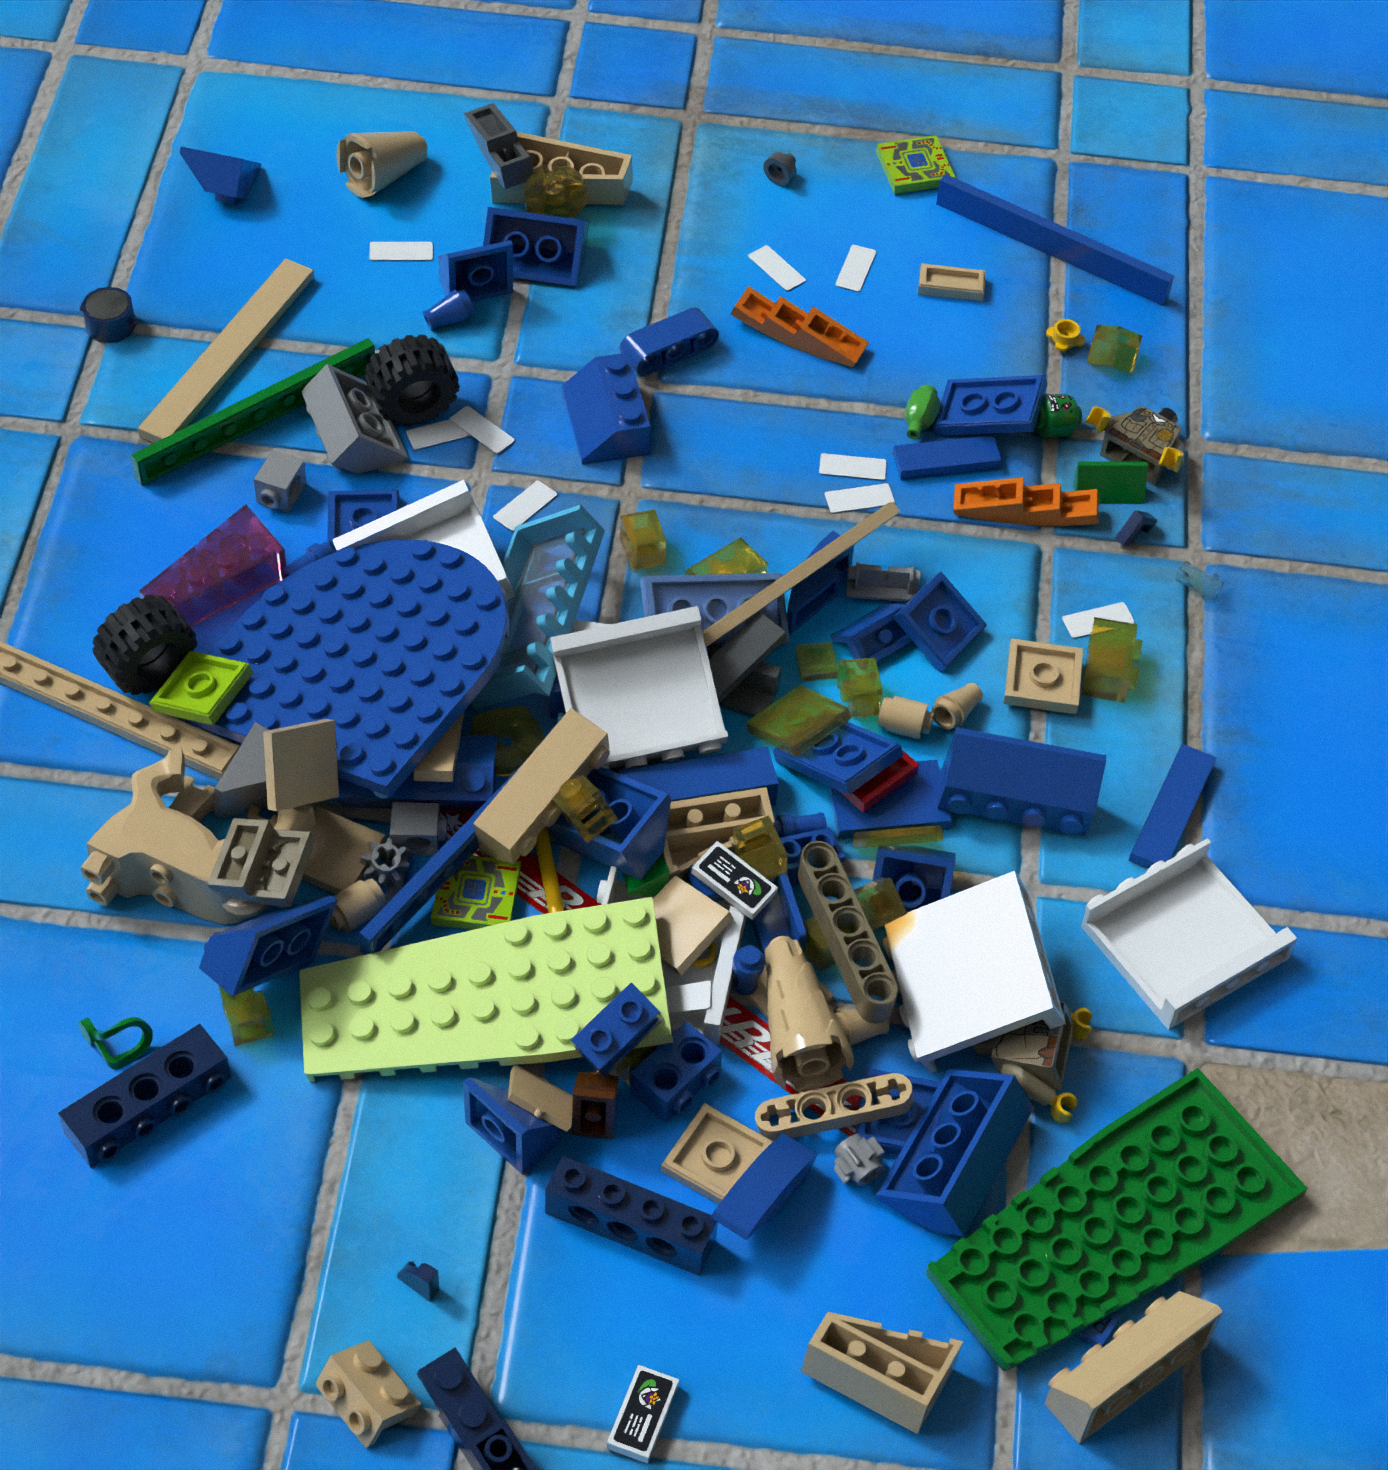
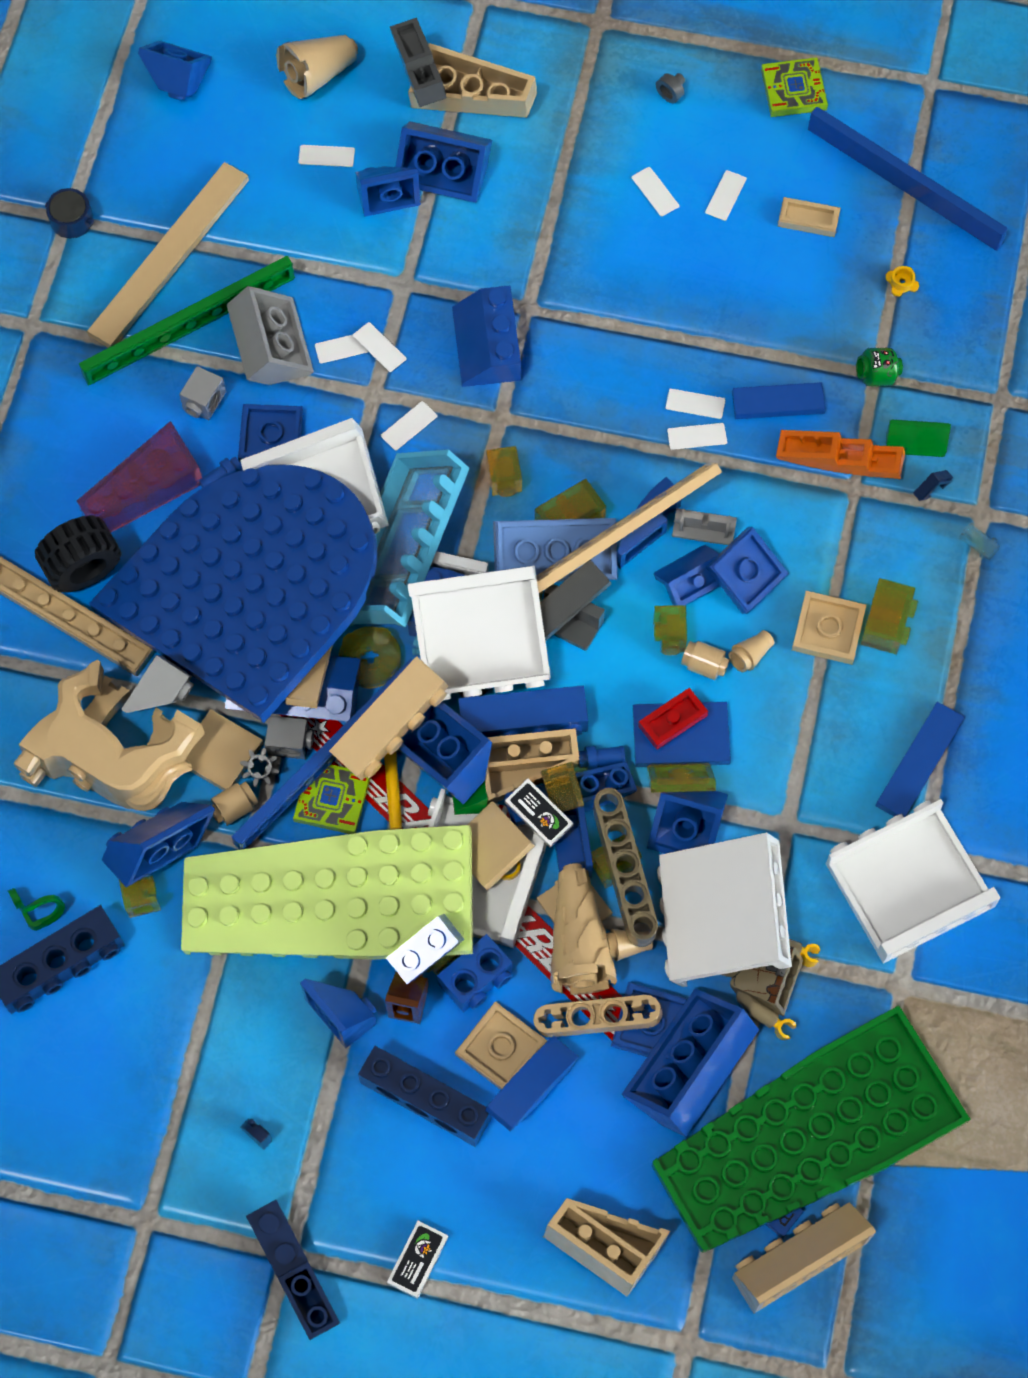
camera: 10 degrees right, 15 degrees up
lime tile [149,651,254,725] -> none
dark tan slope [207,818,316,908] -> none
tan tile [263,719,339,811] -> none
tan bracket [316,1340,421,1448] -> none
black tyre [365,335,460,426] -> none
blue cone [423,289,475,330] -> none
tan piece [507,1064,573,1132] -> none
clear yellow plate [523,166,589,218] -> none
clear yellow brick [553,775,618,843] -> none
blue beam [619,307,719,376] -> none
white sticker [665,981,711,1014] -> none
orange slope [730,286,869,367] -> none
blue animal [732,945,765,996] -> none
clear yellow tile [746,685,851,757] -> none
blue tile [773,713,904,795] -> none
clear yellow tile [795,642,838,681] -> none
light grey gear [833,1134,885,1186] -> none
clear yellow brick [854,878,907,931] -> none
bright green plant [905,385,941,440] -> none
blue tile [933,375,1048,435] -> none
blue slope [937,727,1106,836] -> none
white sticker [1062,602,1135,638] -> none
torso [1085,406,1184,486] -> none
clear yellow panel [1087,325,1143,374] -> none

